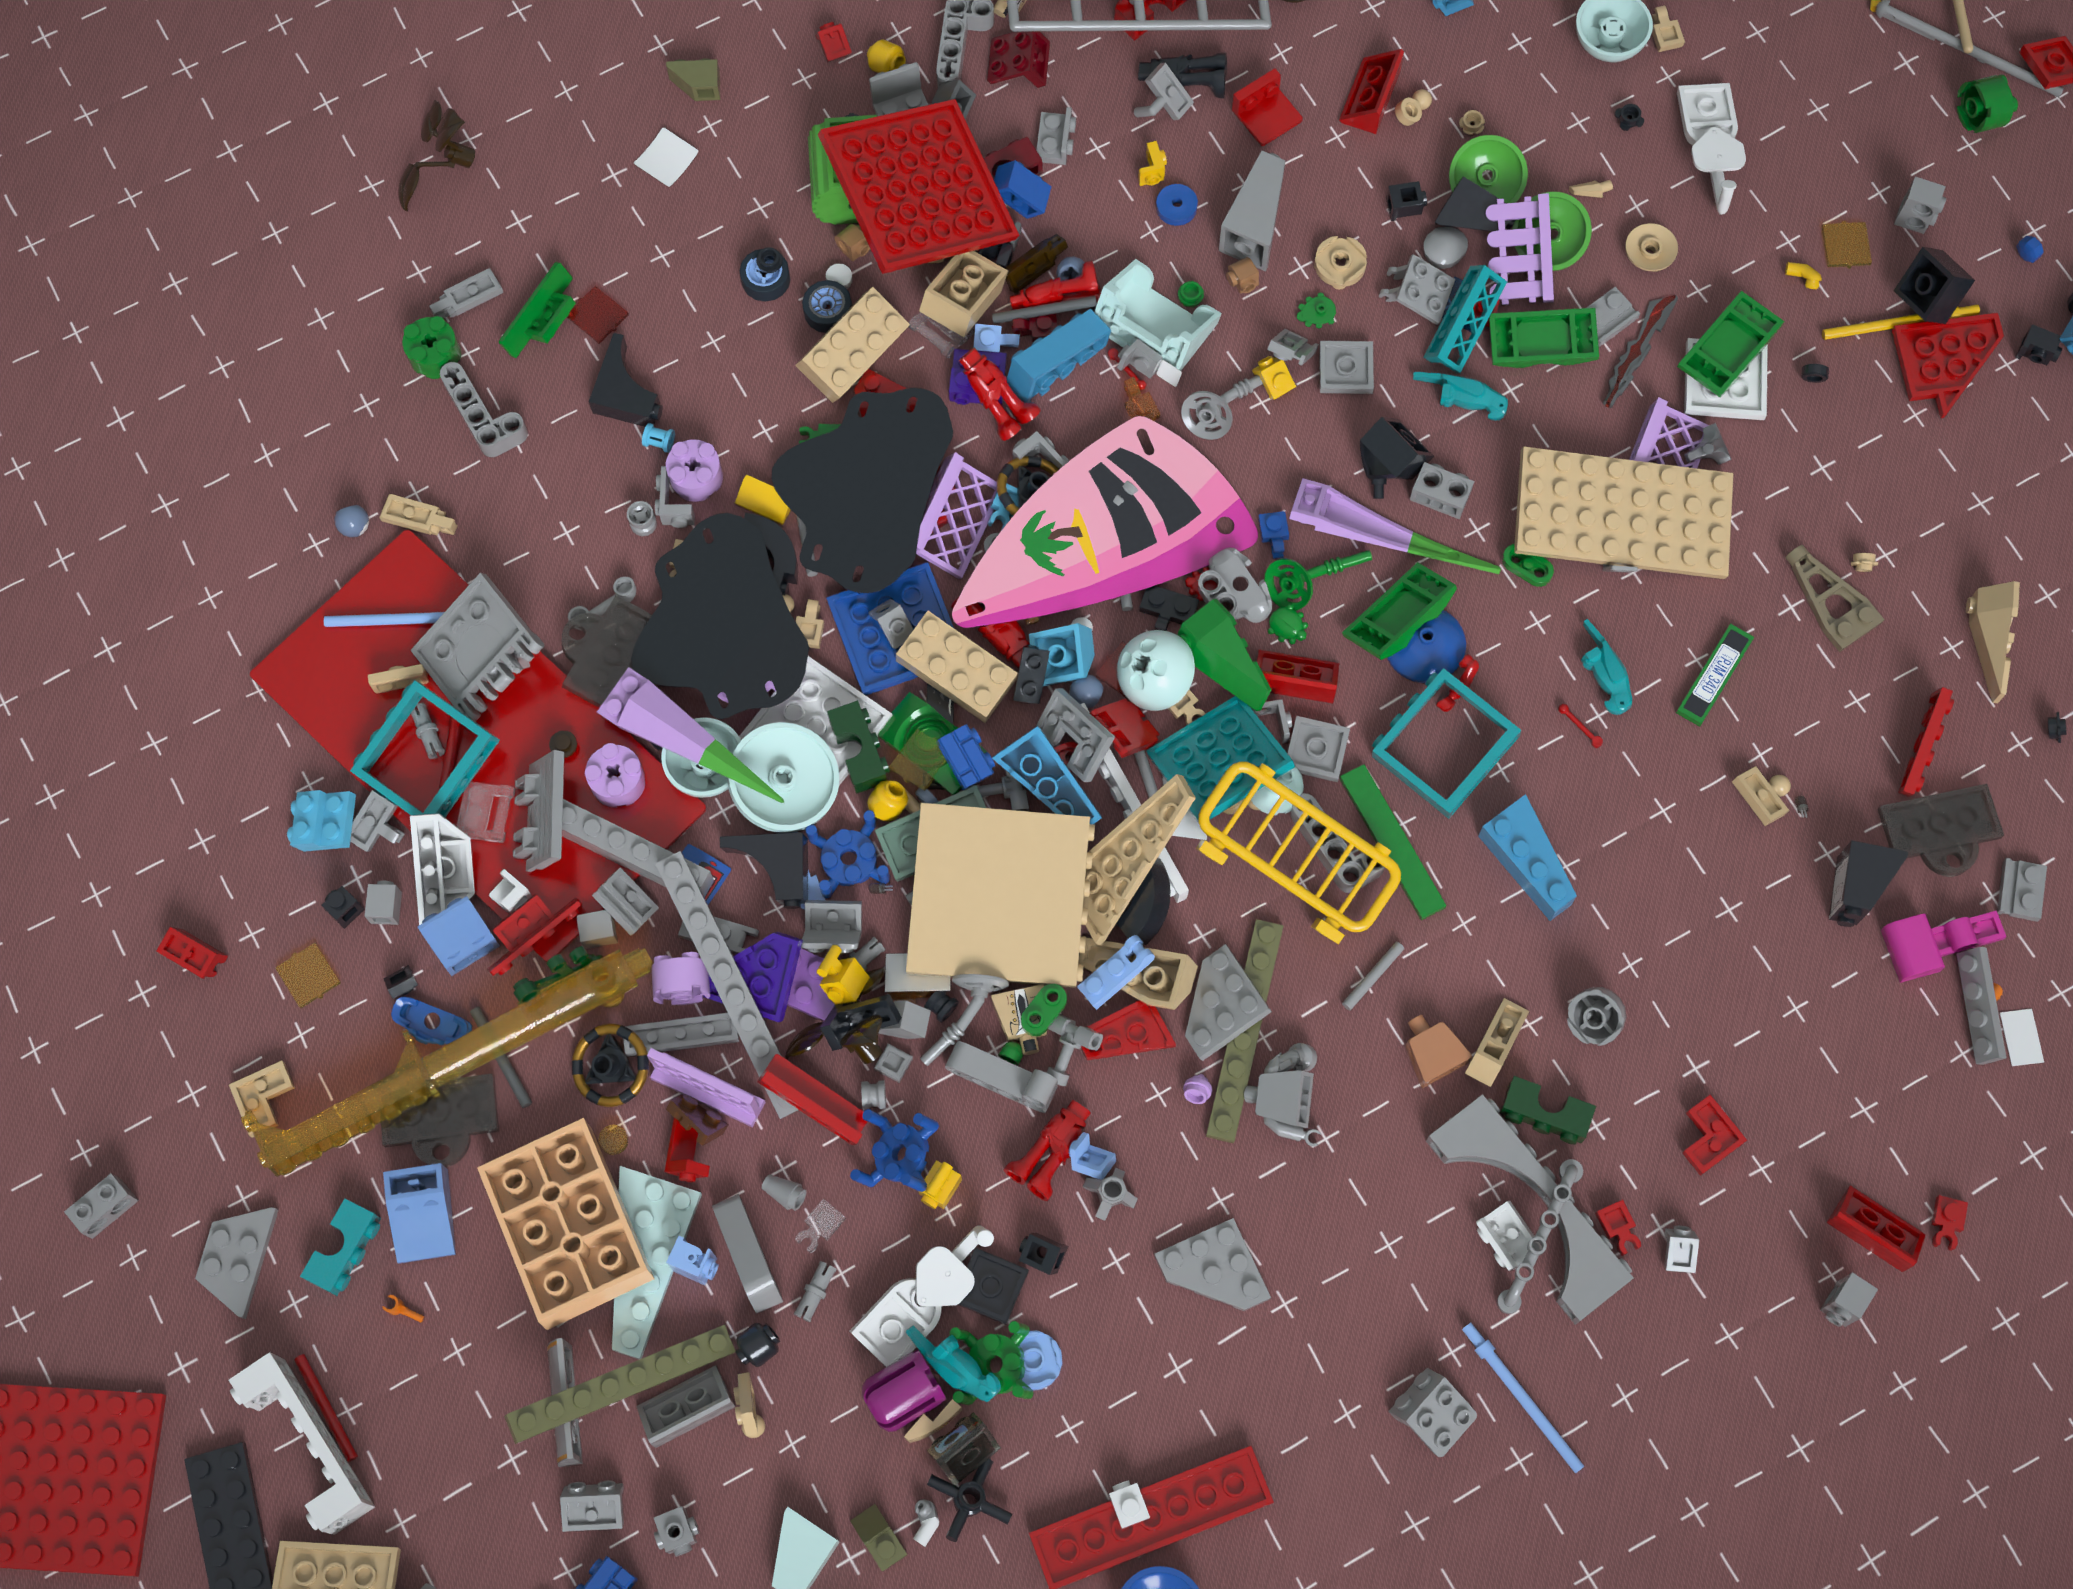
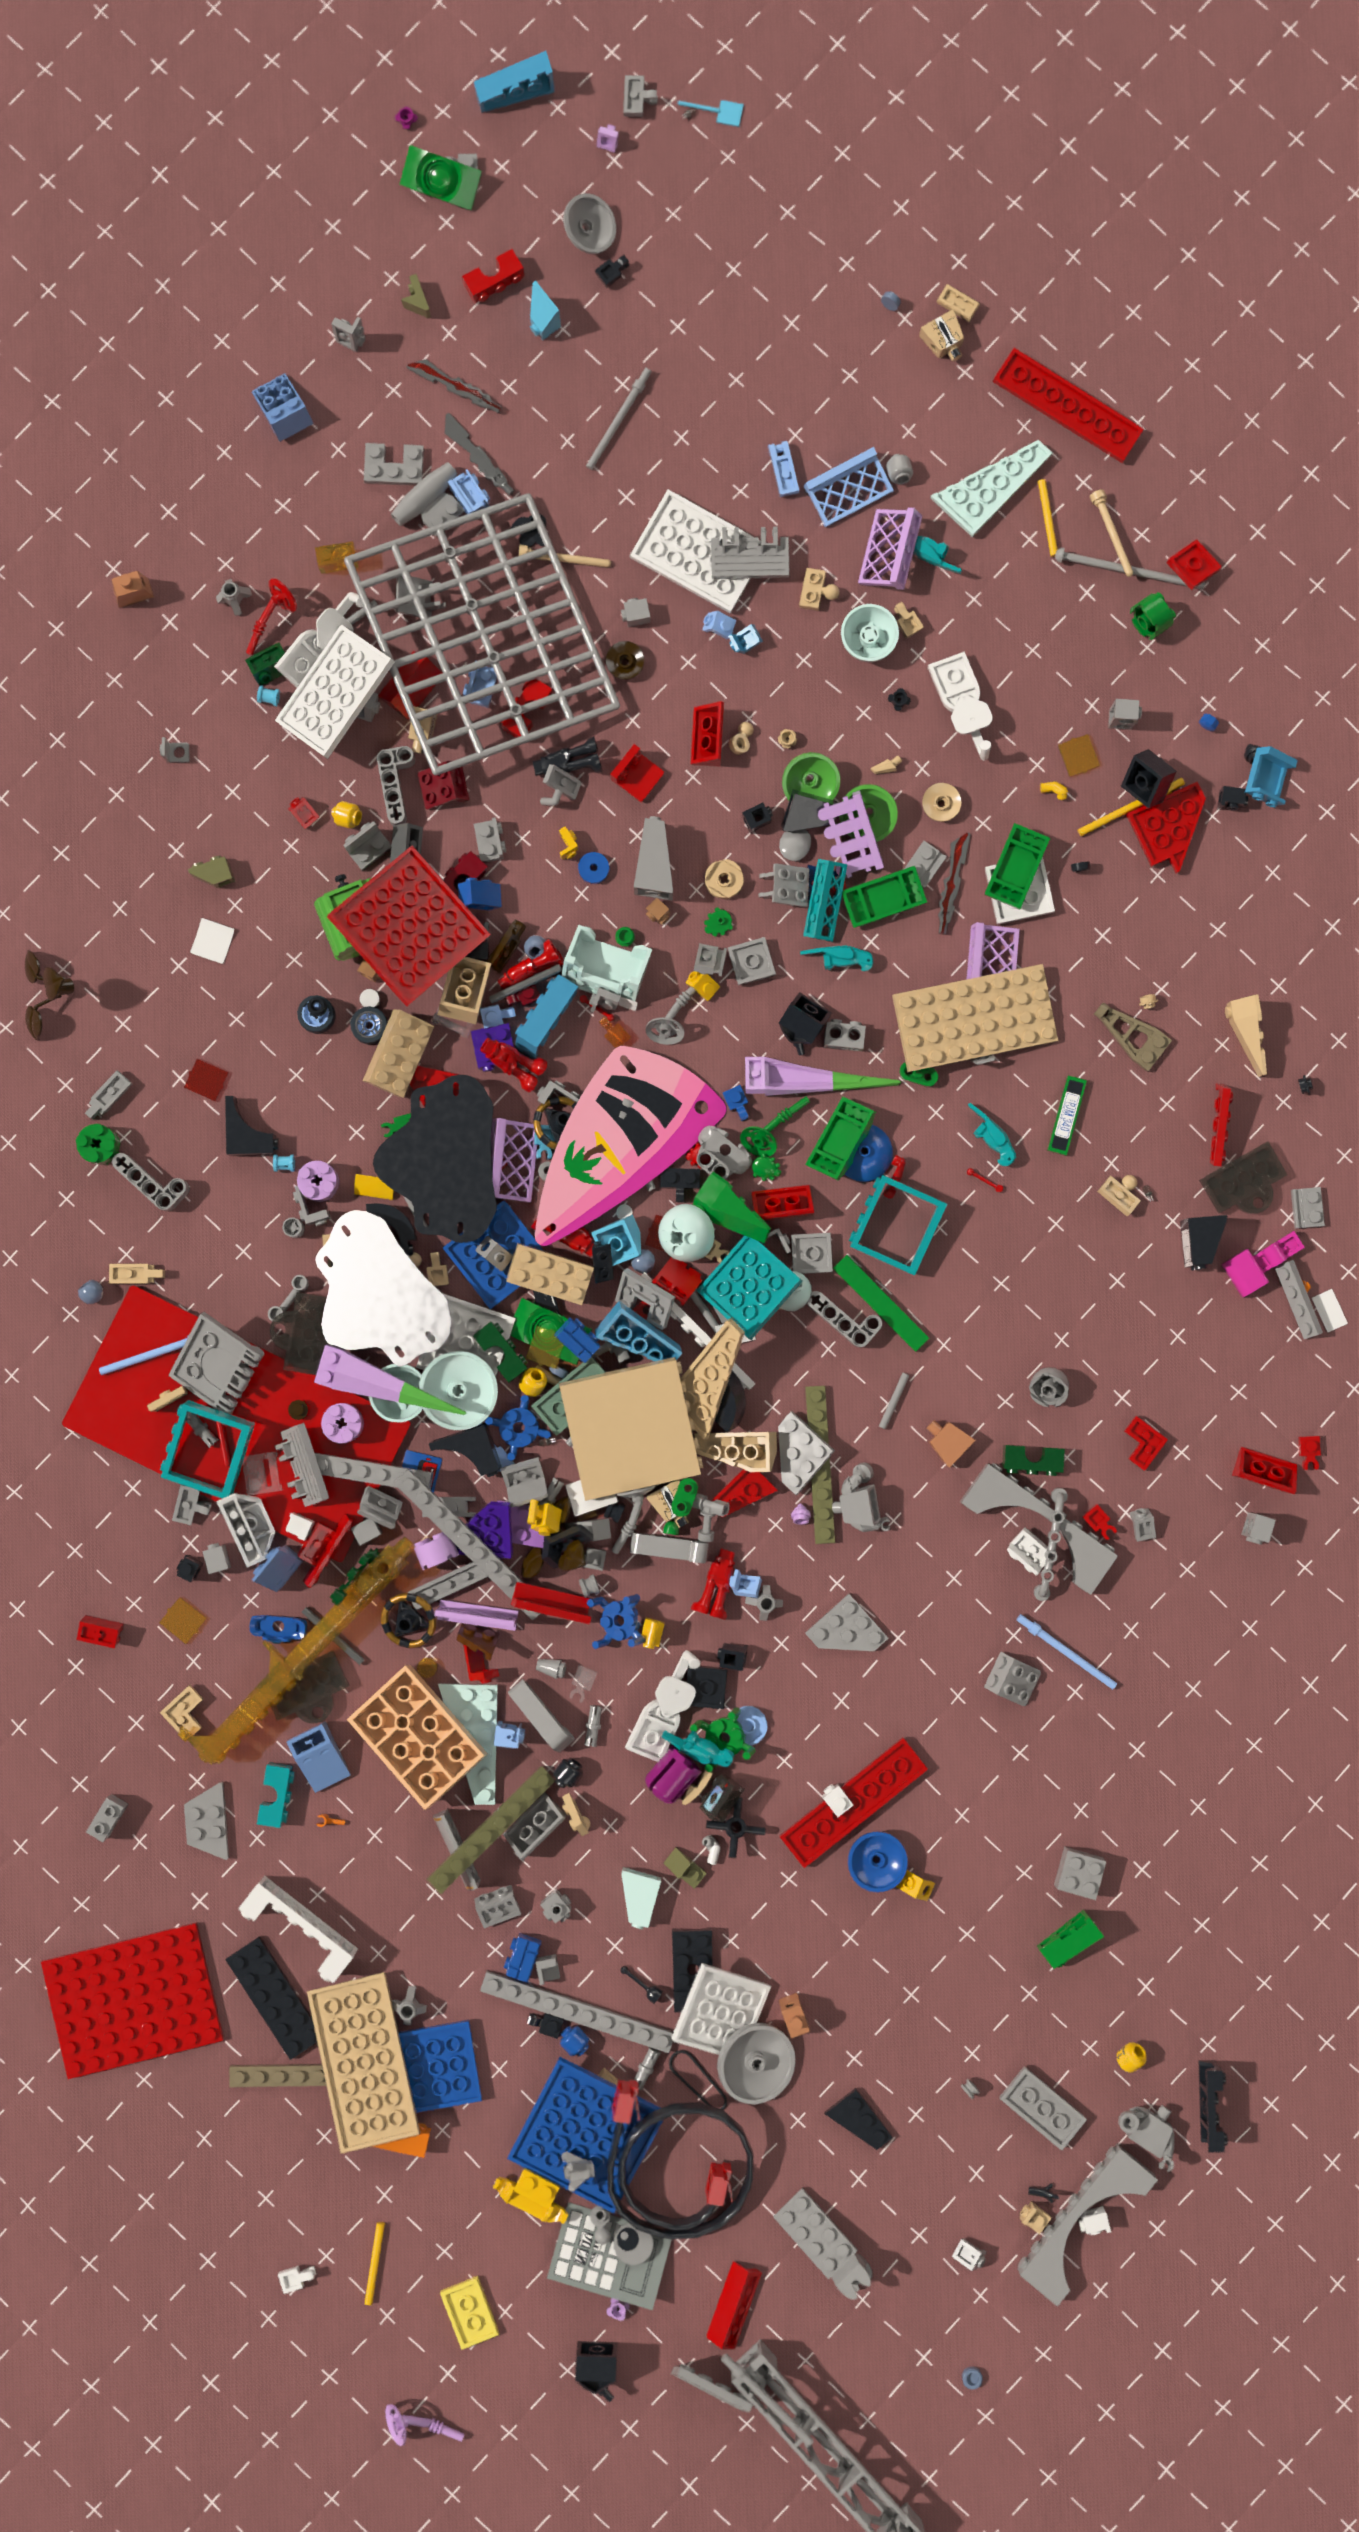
camera: 20 degrees left, 15 degrees up
medium azure plate [287,790,356,851] -> none
red bar [294,1354,358,1463] -> none
black plate [383,965,418,999] -> none
green bracket [499,262,576,358] -> none
light blue plate [1077,935,1155,1010] -> none
yellow bar [1195,762,1401,944] -> none
tan slope [1465,998,1529,1087] -> none
dark azure wedge [1478,794,1577,921] -> none
flat silver piece [1684,423,1732,465] -> none

